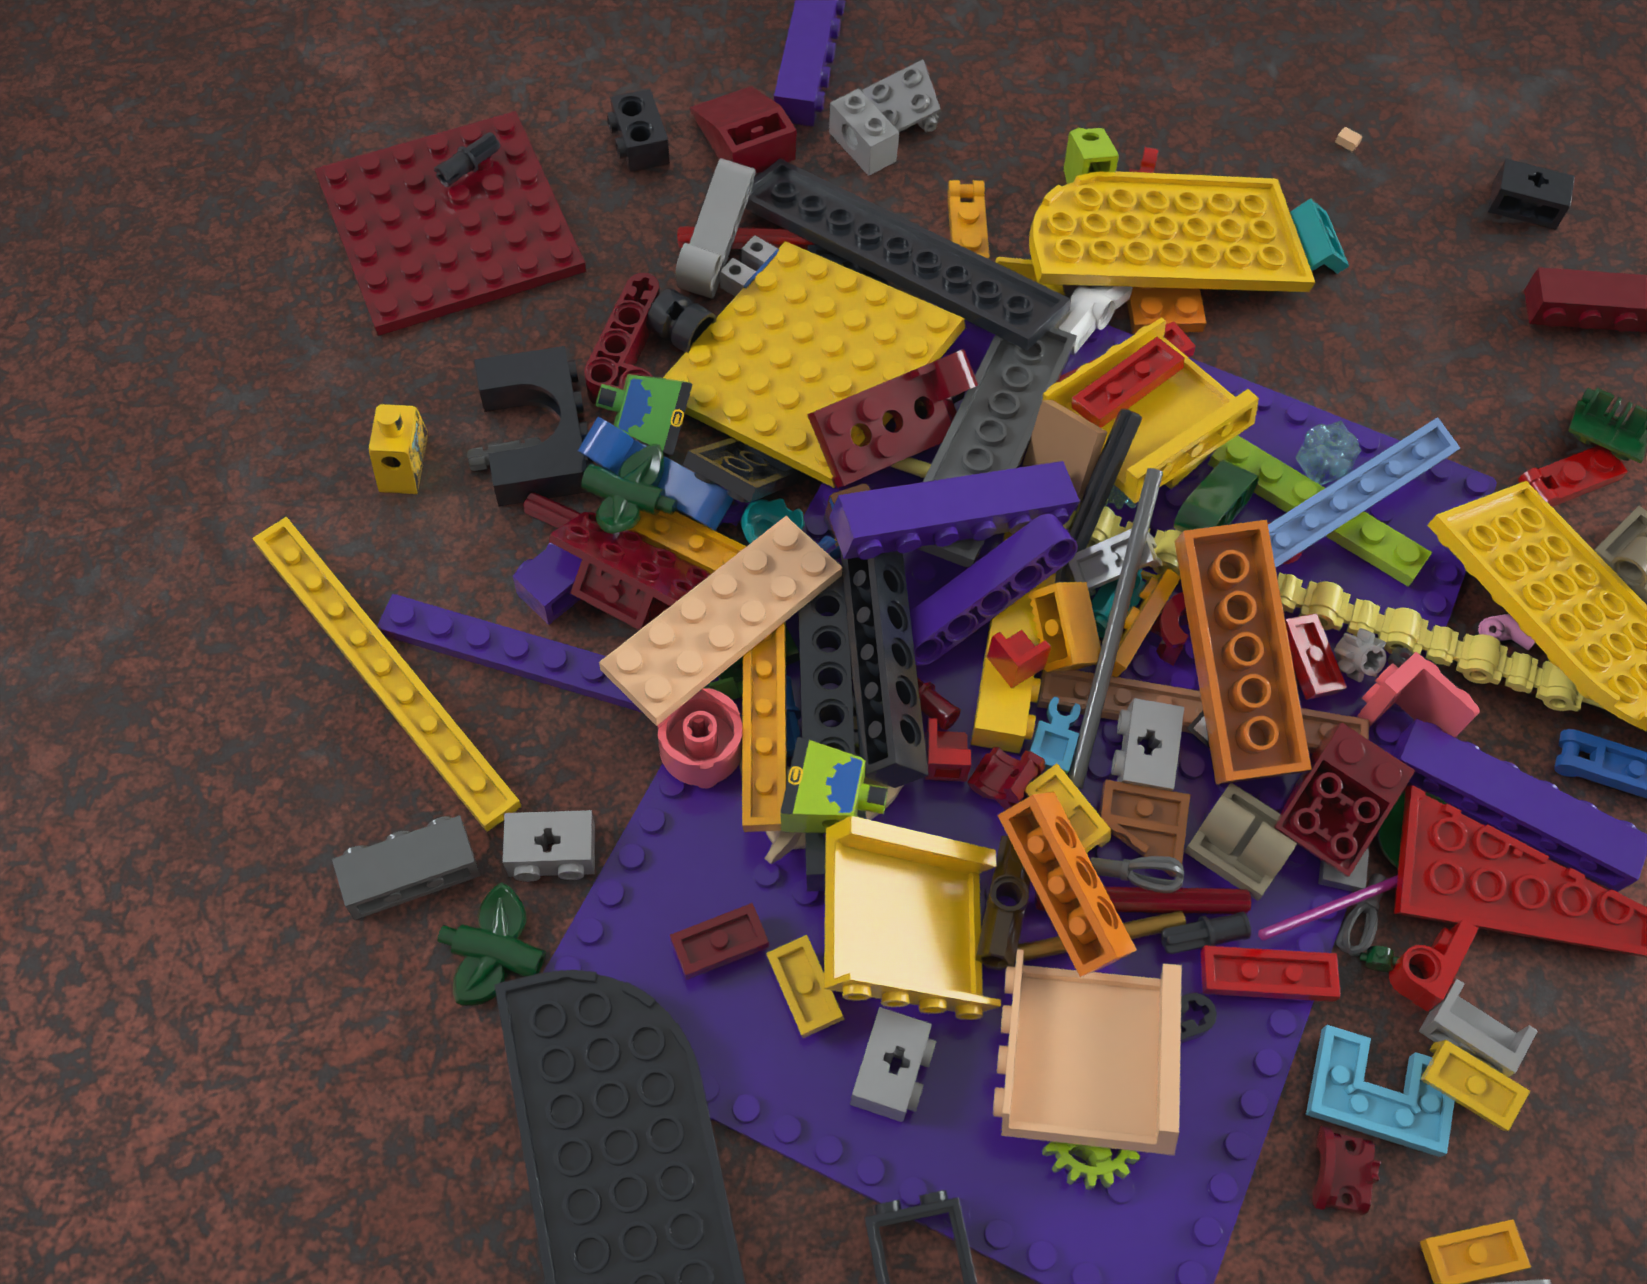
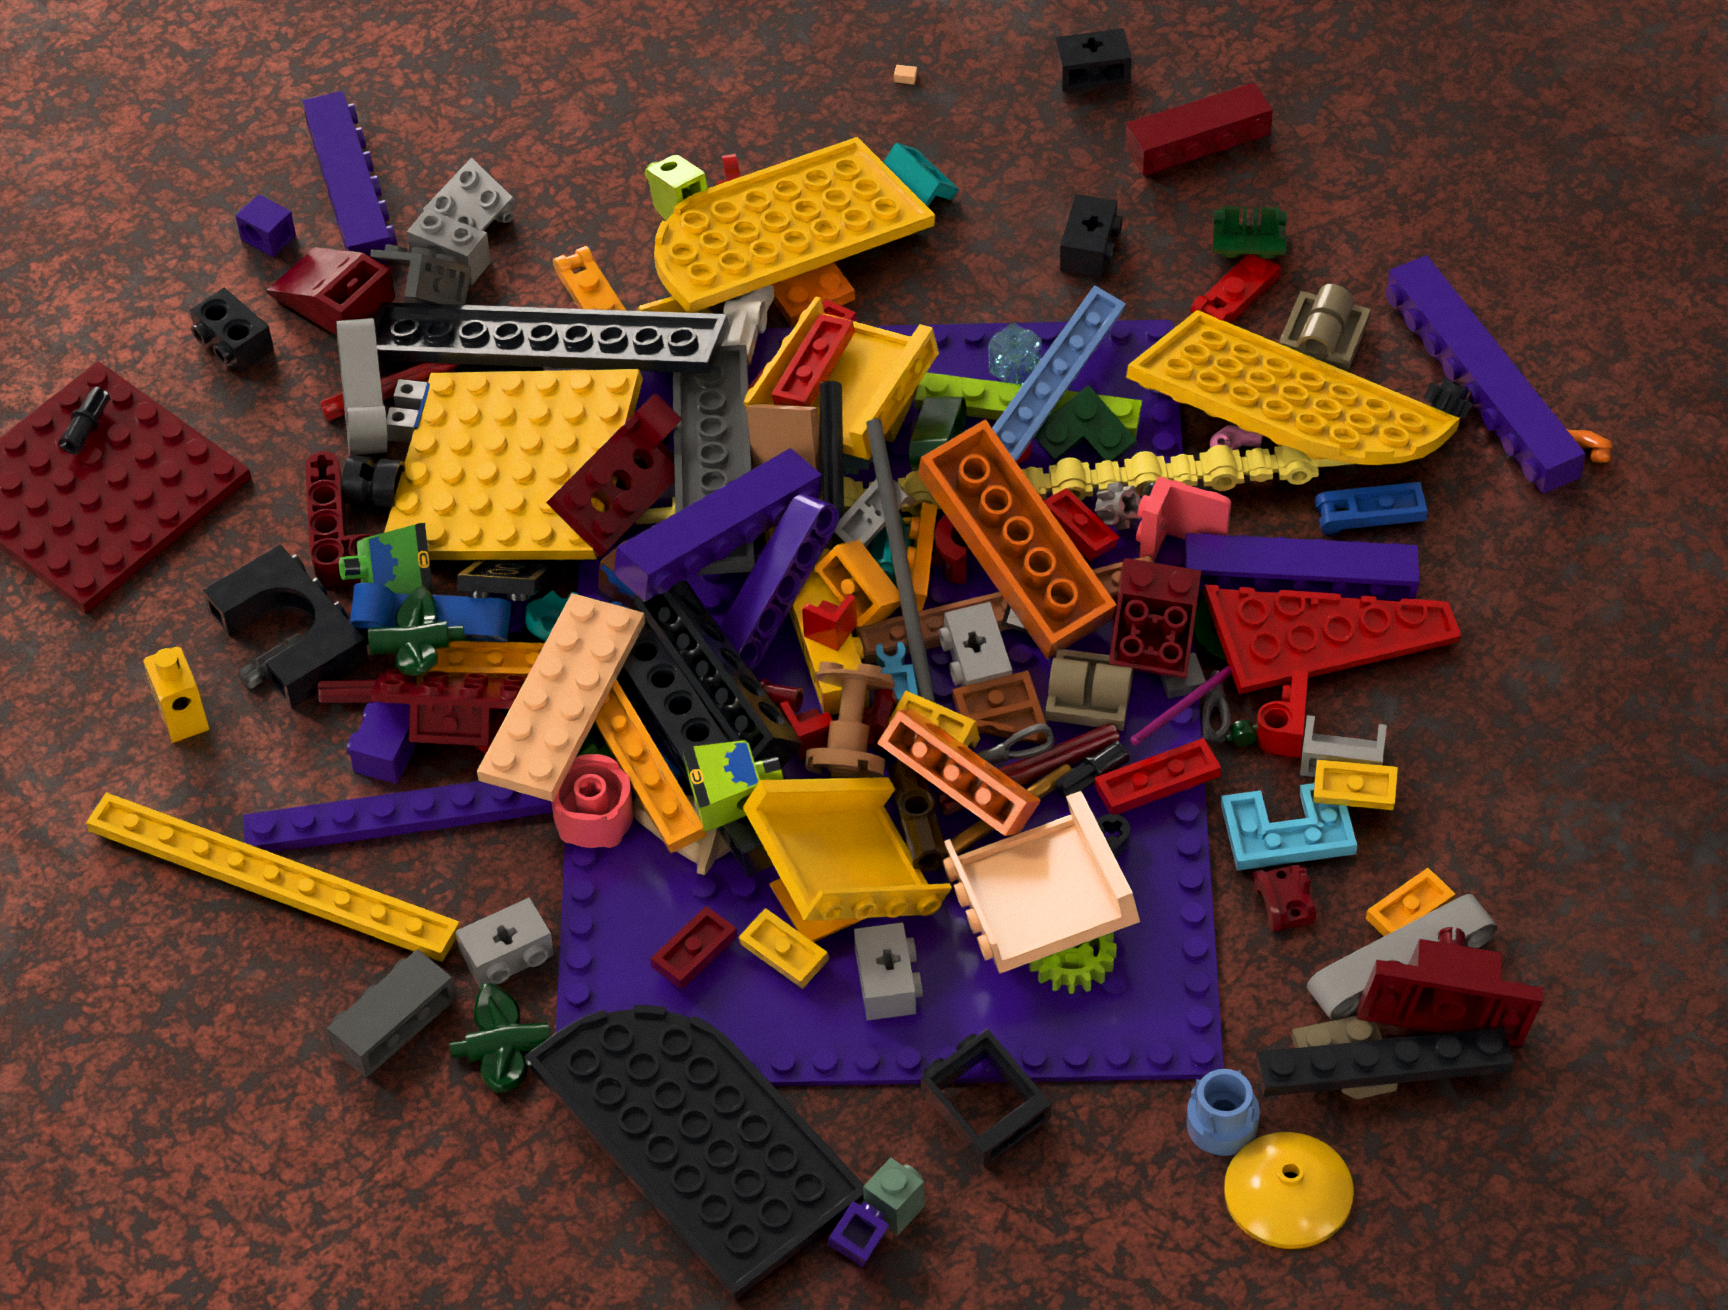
camera: 20 degrees left, 10 degrees down
none -> dark purple brick [235,194,296,257]
none -> dark grey bracket [370,244,471,305]
none -> medium nougat piece [805,662,895,778]
none -> dark green plate [1033,385,1137,463]
none -> black brick [1060,194,1123,277]

